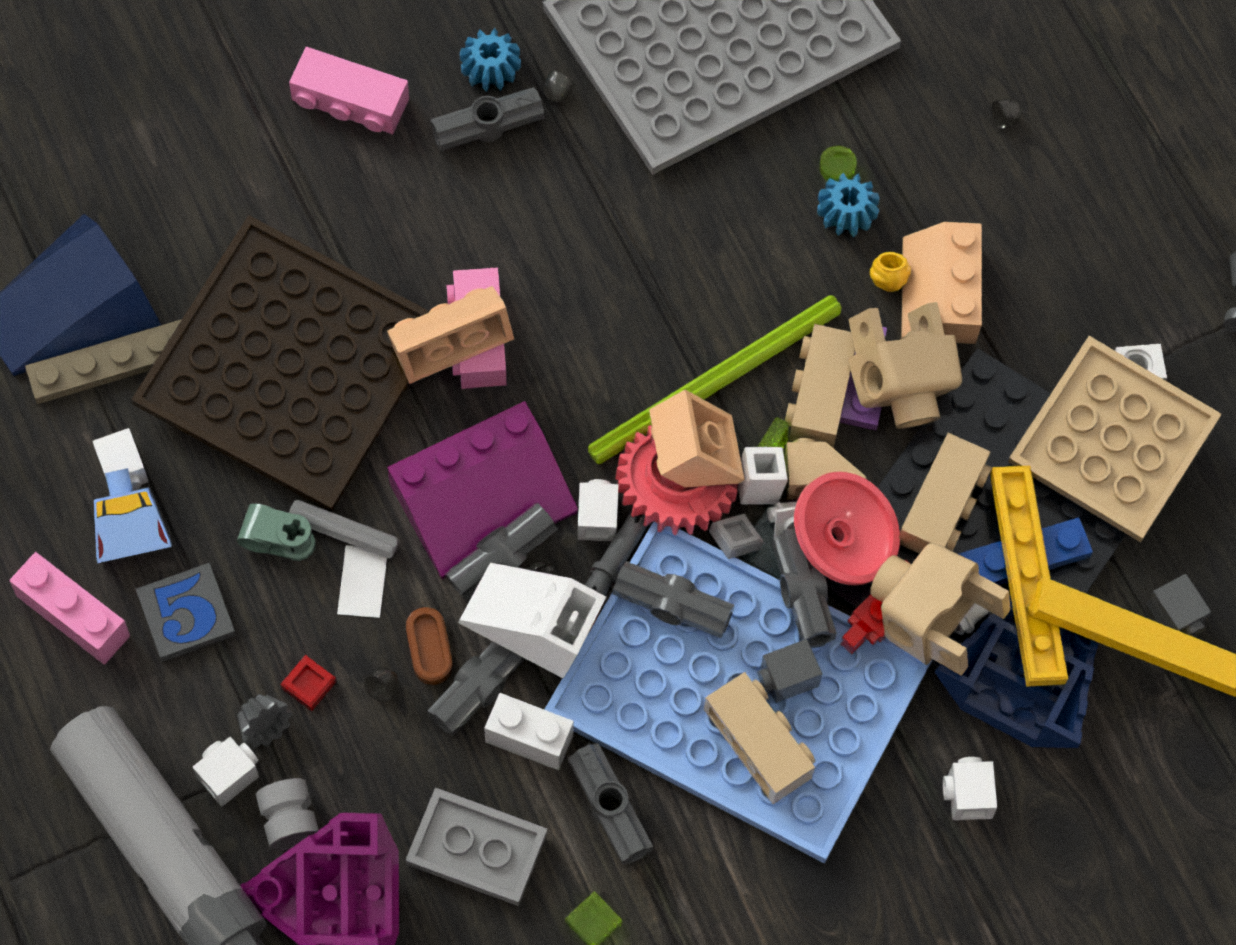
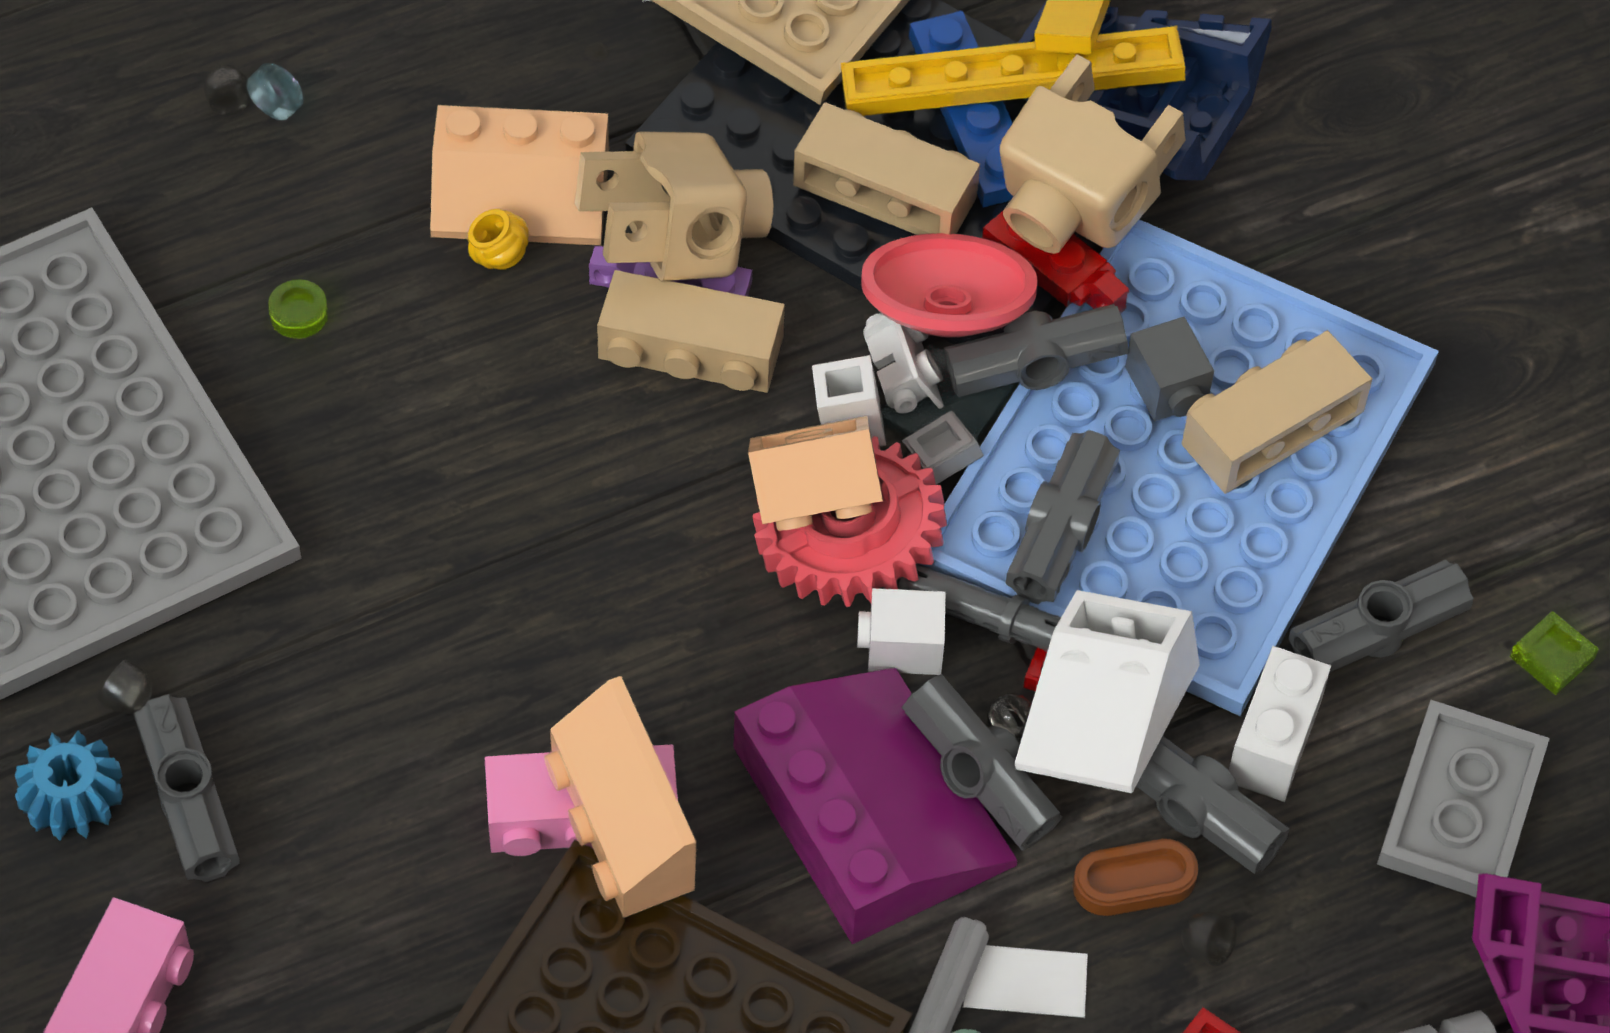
camera: 90 degrees left, 10 degrees down
lime axle [588,295,842,464] -> none
clear neon green tile [757,416,789,448] -> none
tan slope [784,438,866,499] -> none
dark azure gear [817,173,880,237] -> none
white brick [943,757,997,820] -> none
none -> clear light blue tile [247,63,303,120]

